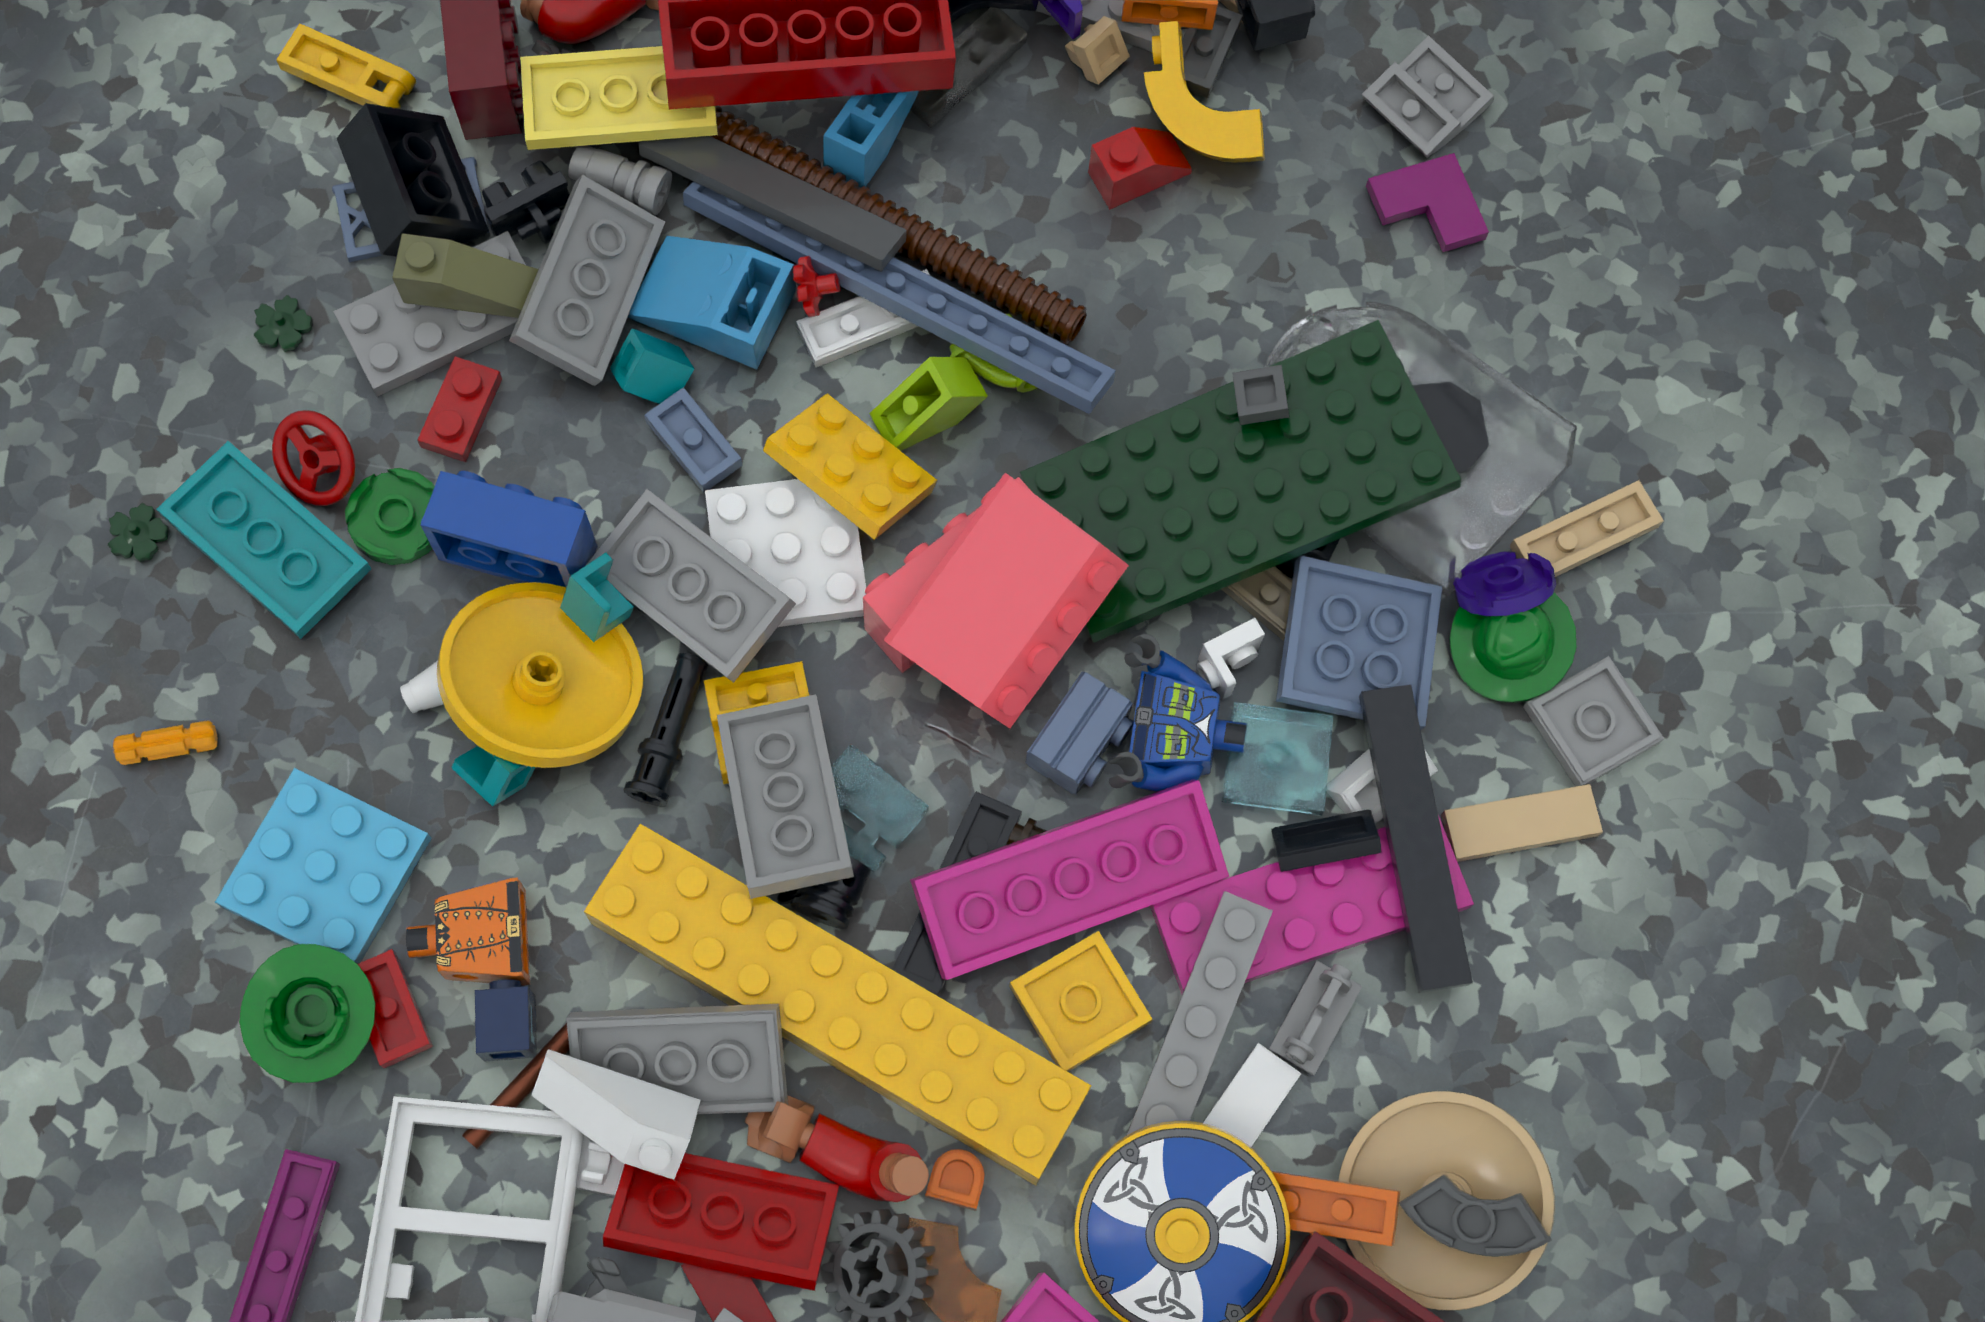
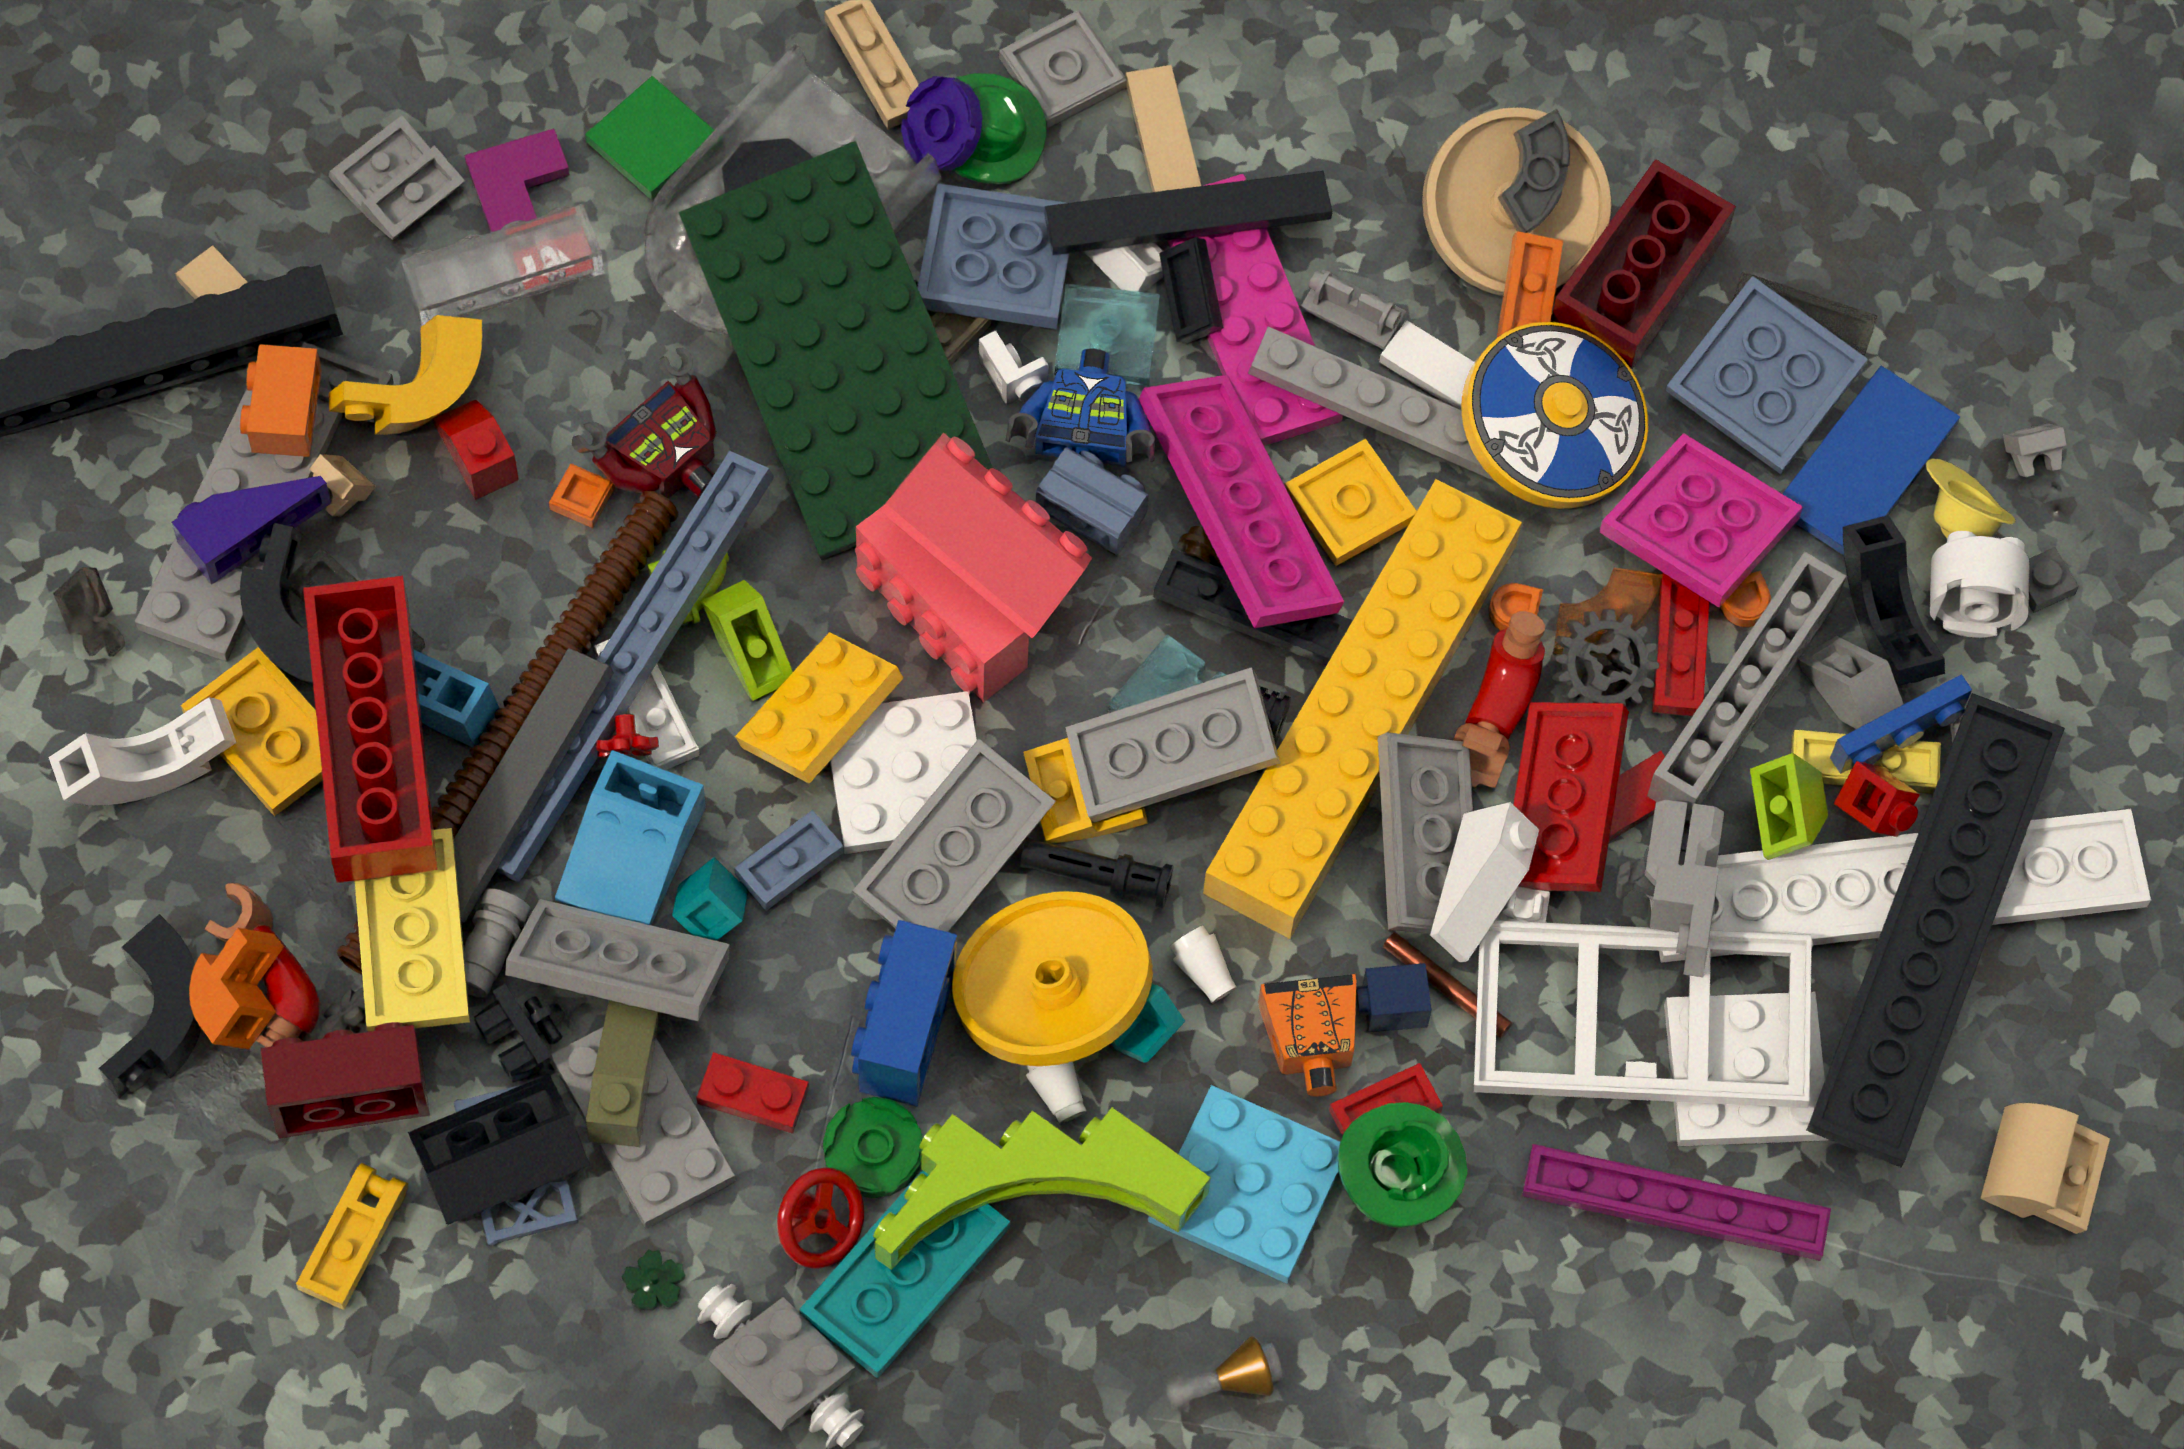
camera: 90 degrees left, 5 degrees down
dark green plant [108,503,169,562] -> none
light orange axle [113,720,218,765] -> none
teal panel [560,553,634,642] -> none
dark grey plate [1232,365,1289,425] -> none
none -> clear brick [401,204,604,327]
none -> orange tile [549,463,615,528]
none -> torso [572,348,717,498]
none -> green tile [585,76,719,200]
none -> light grey plate [697,1284,864,1449]
none -> lime arch [873,1107,1211,1270]
none -> piece [1165,1337,1284,1413]
none -> white cone [1170,926,1237,1003]

